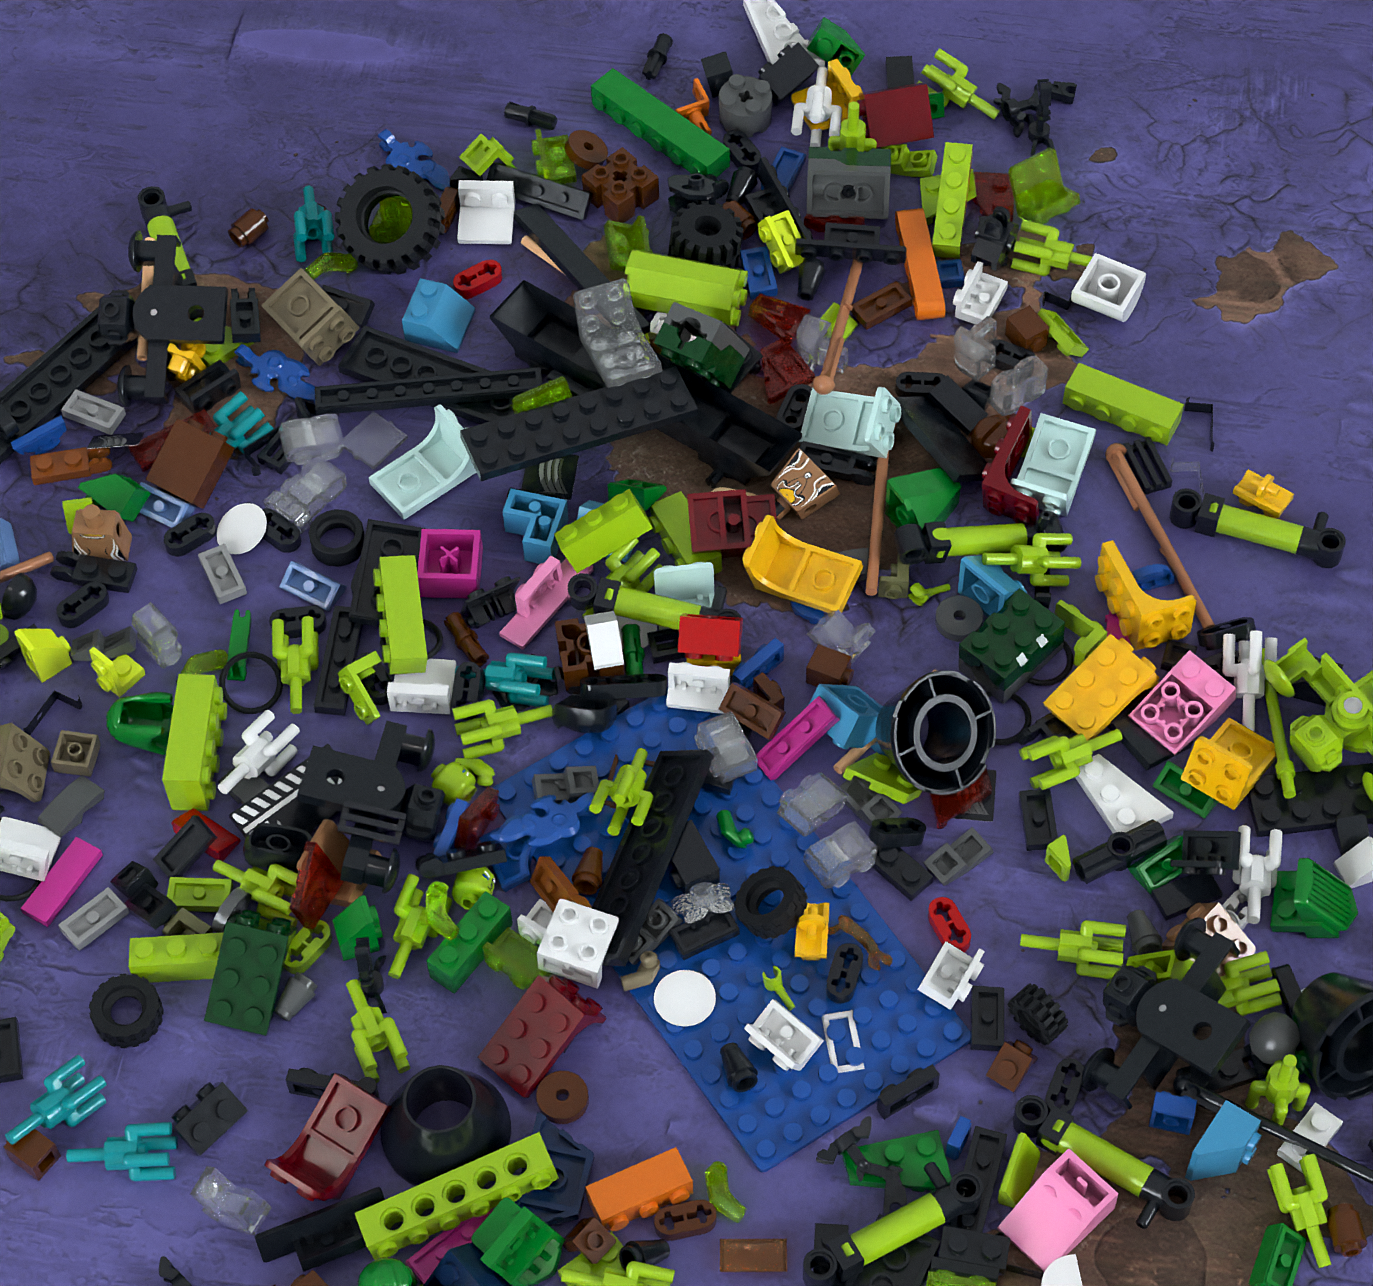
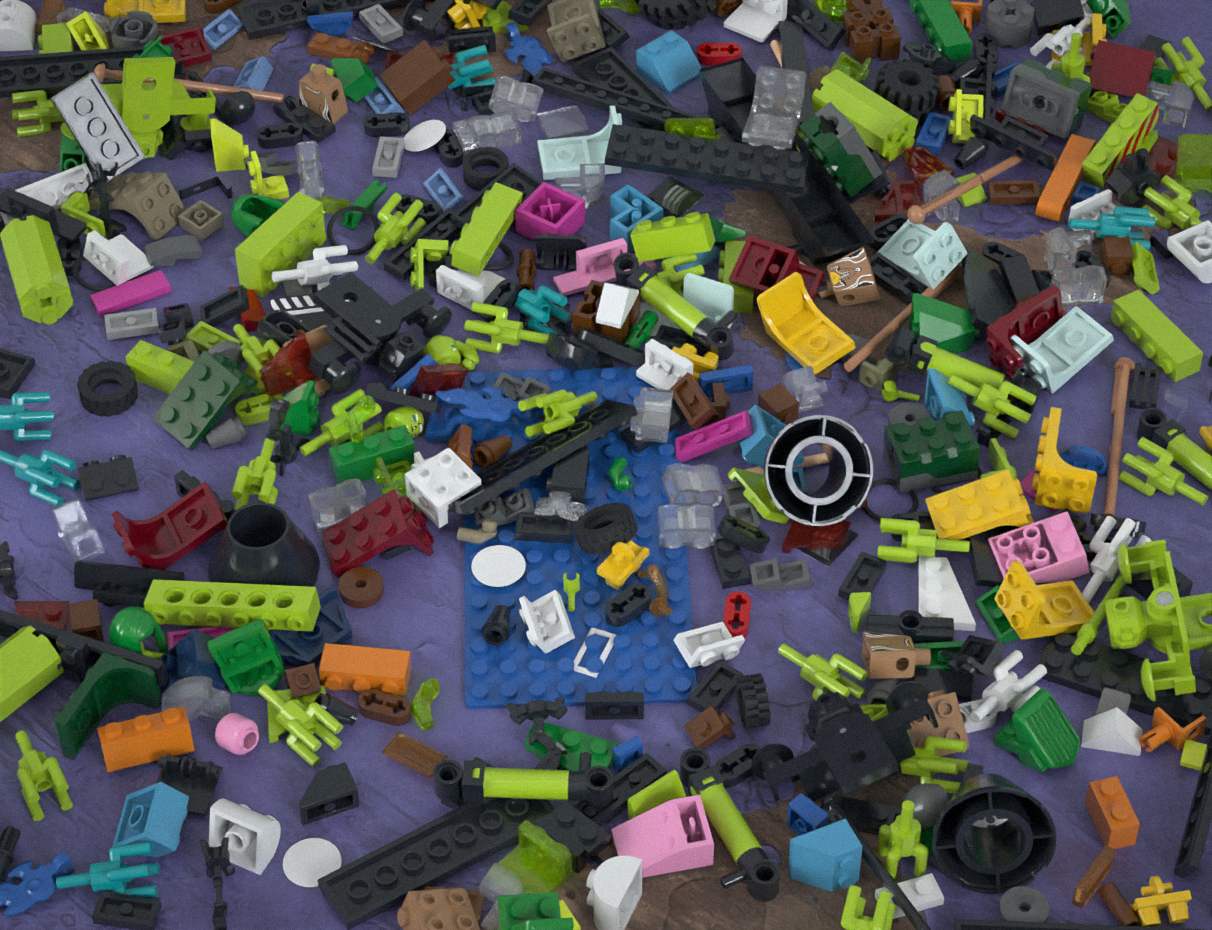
camera: 30 degrees right, 10 degrees down
red brick [678,613,743,661] -> none
none -> clear brick [308,479,368,531]
none -> clear brick [555,163,605,209]
none -> medium nougat torso [861,632,931,679]
none -> teal plant [1068,206,1155,251]
none -> lime plant [1119,437,1208,506]
none -> clear brick [1145,81,1194,128]

